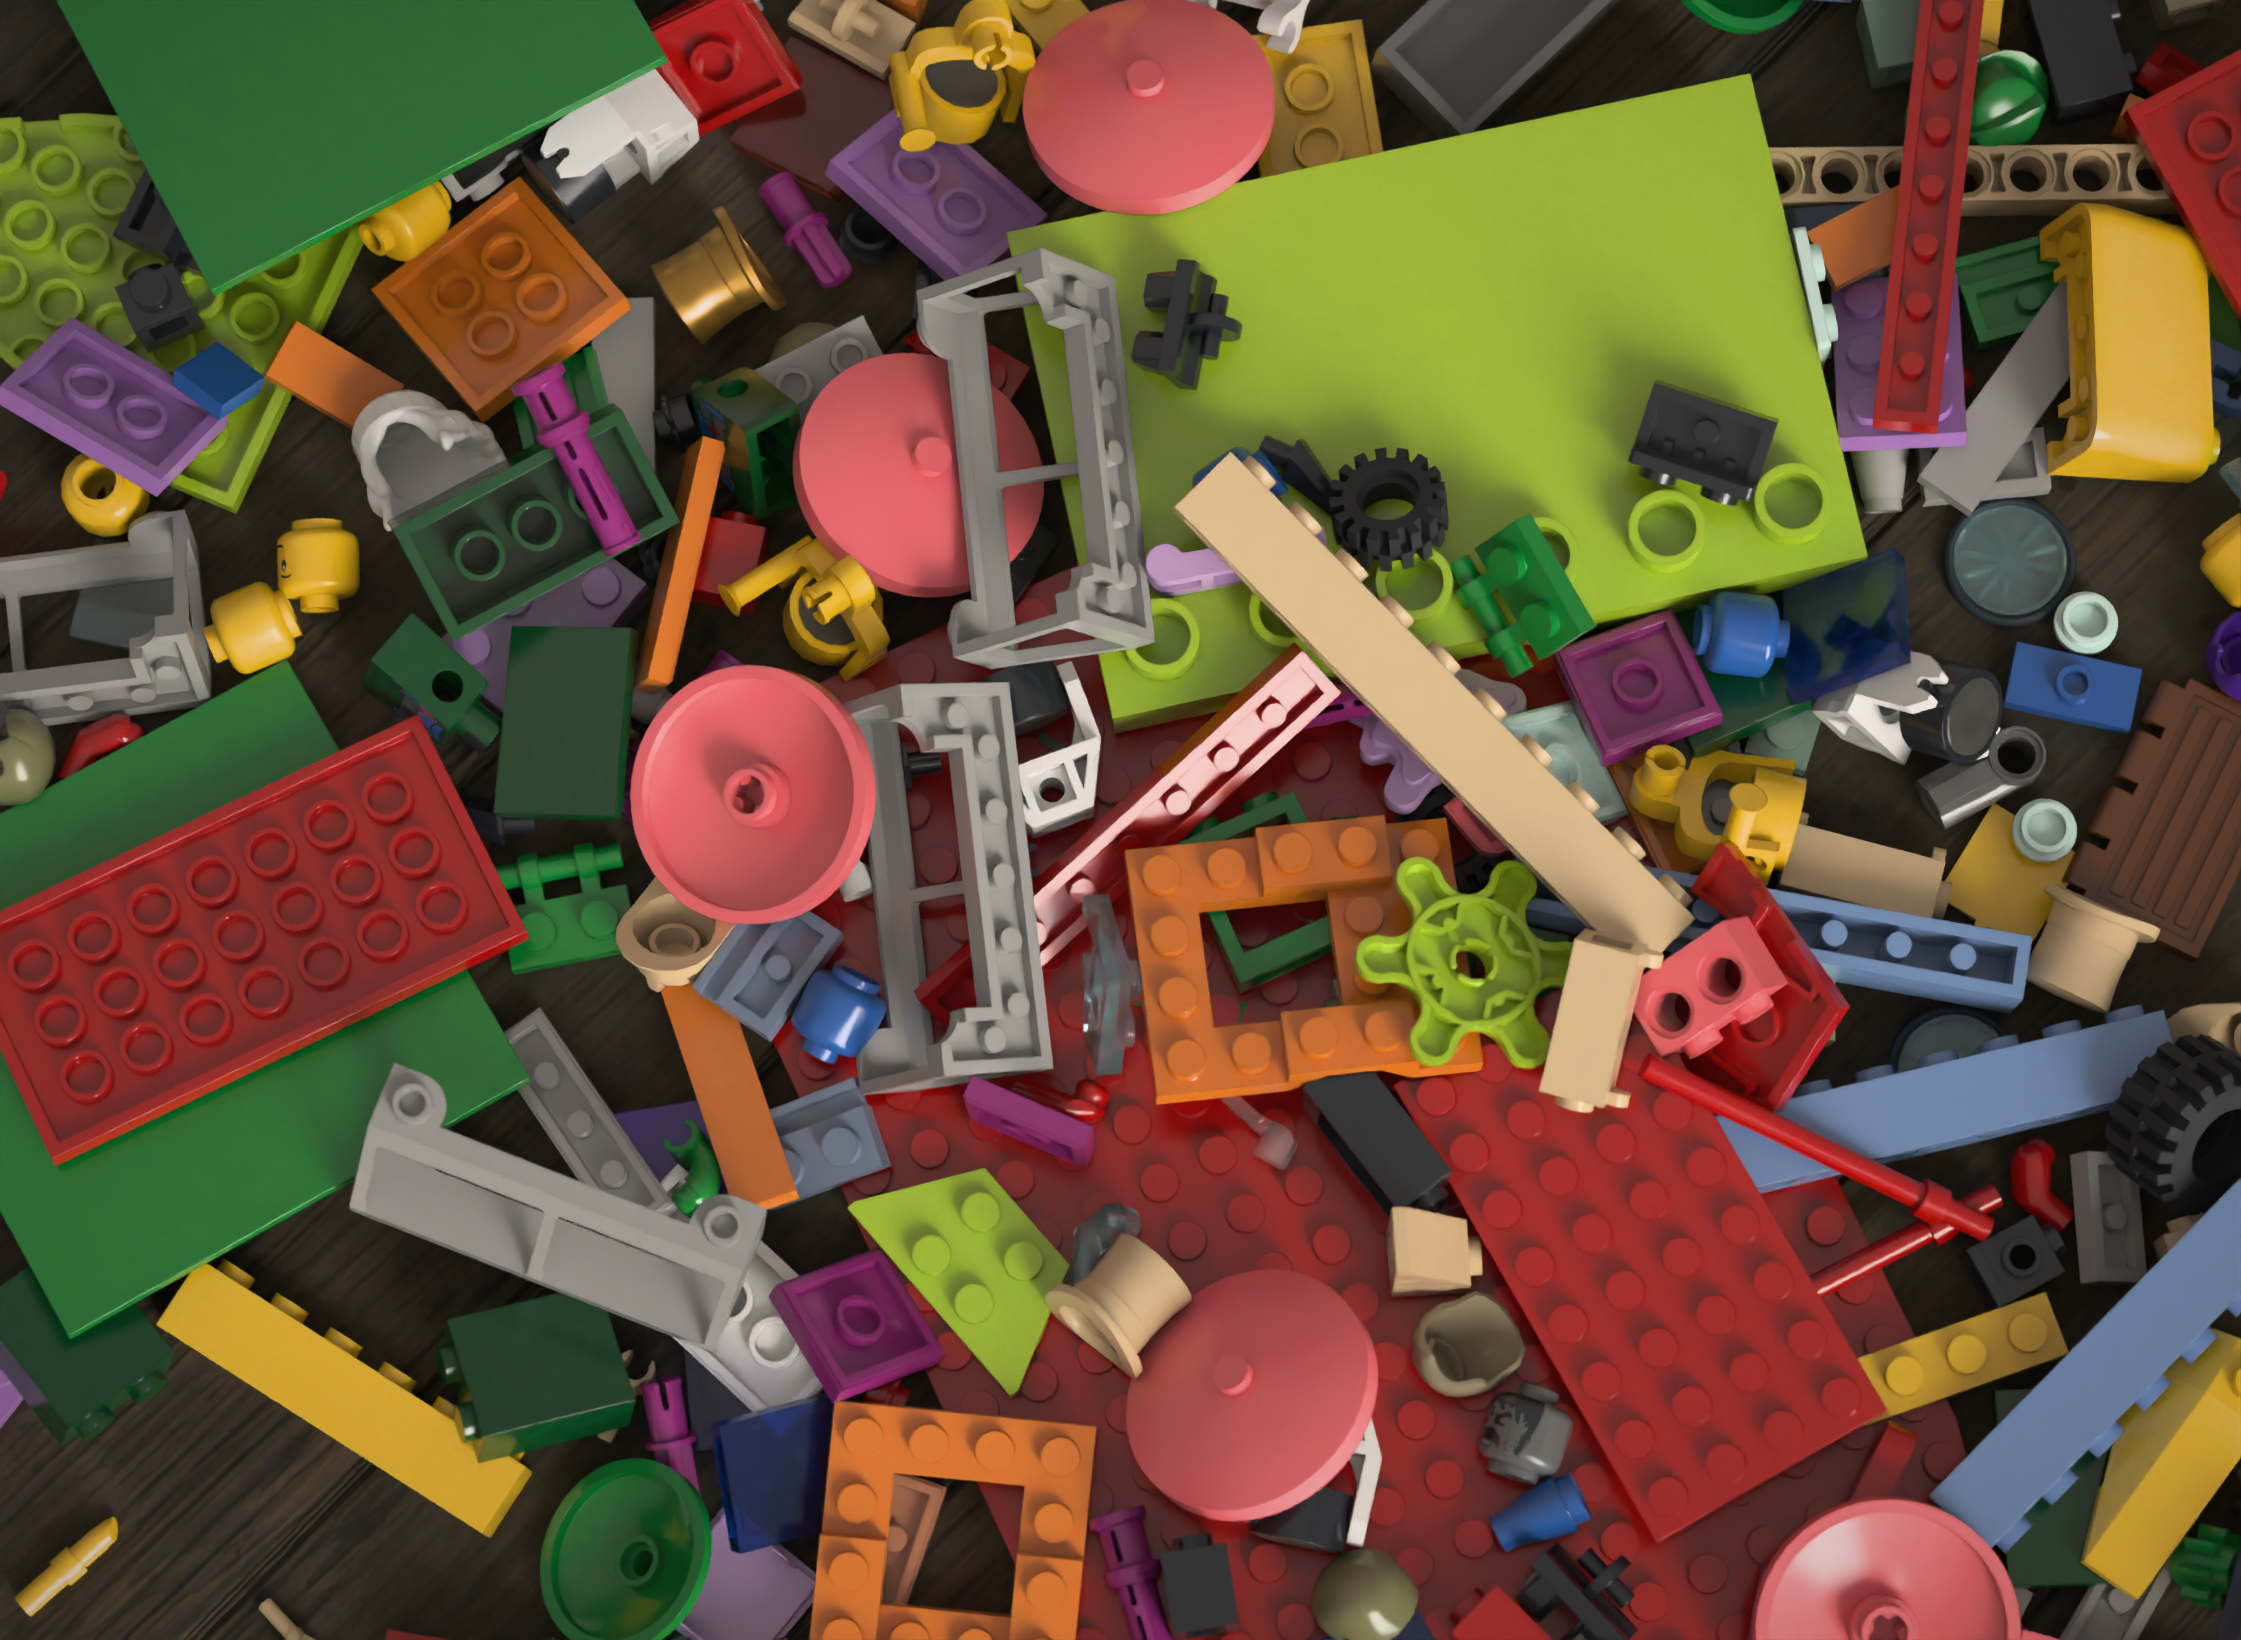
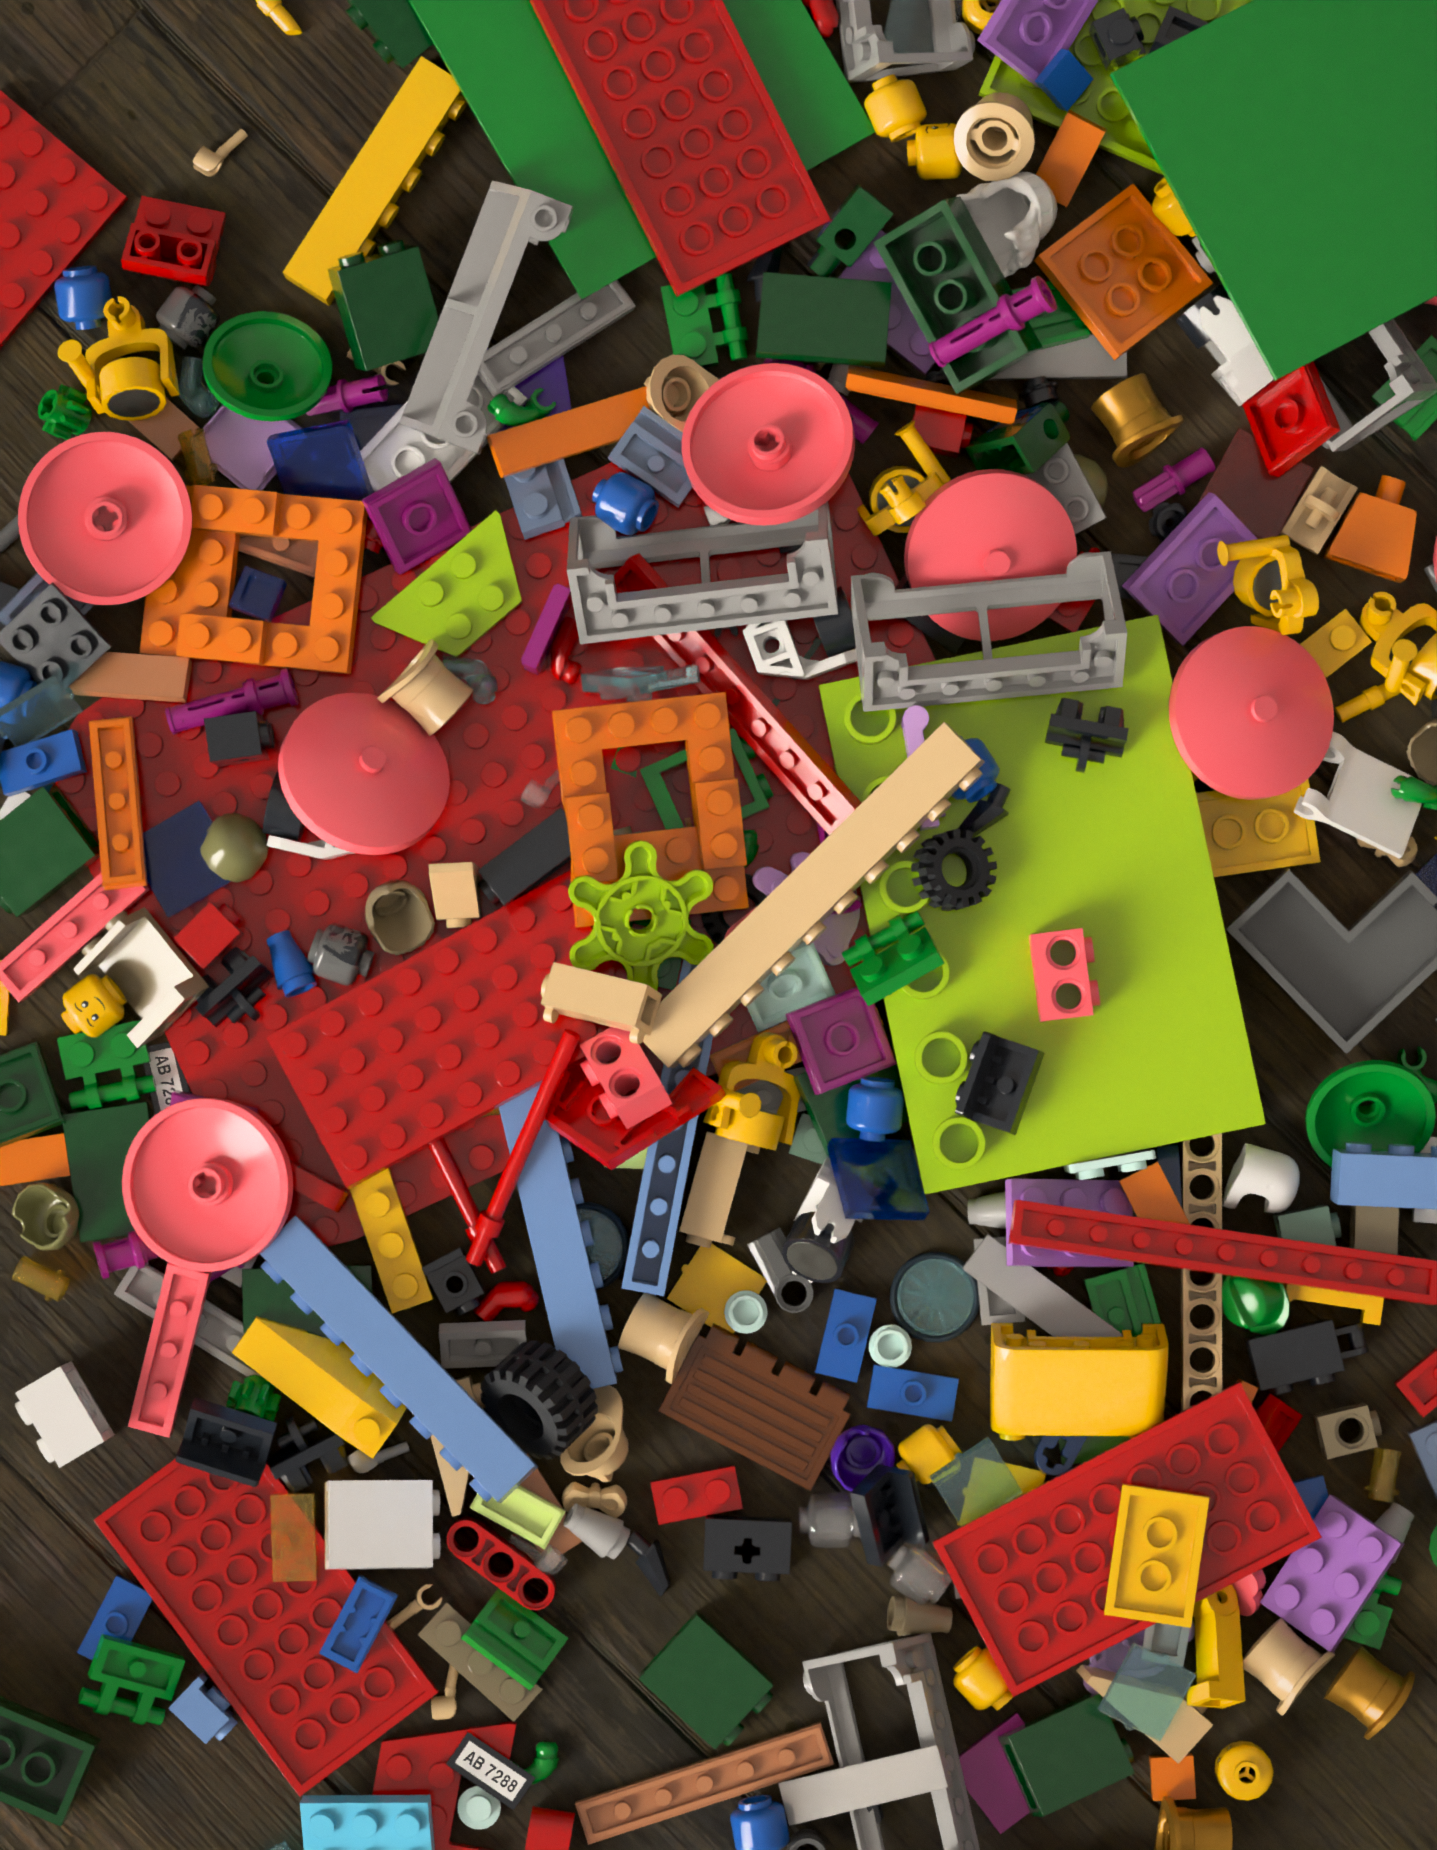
camera: 85 degrees right, 10 degrees up
none -> clear blue tile [229,566,287,623]
none -> blue plate [867,1364,959,1422]
none -> tan piece [954,92,1035,181]
none -> coral brick [1029,928,1100,1022]
none -> white helmet [1222,1143,1300,1213]

